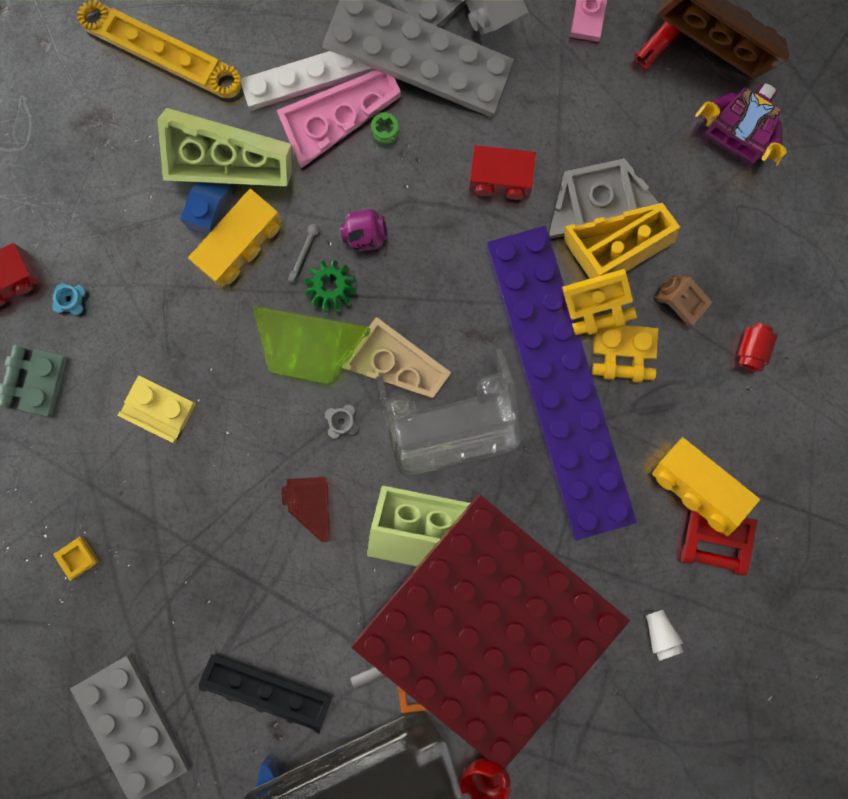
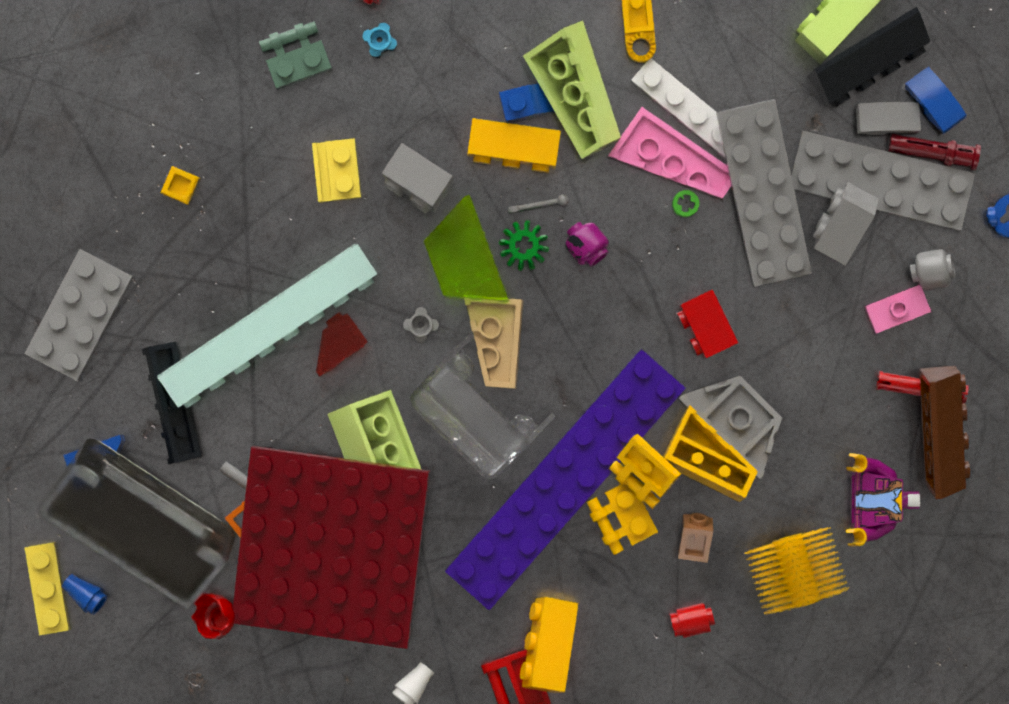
camera: 55 degrees right, 5 degrees up
none -> light aqua brick [157,244,377,408]
none -> light grey brick [382,143,454,214]
none -> yellow piece [745,527,849,615]

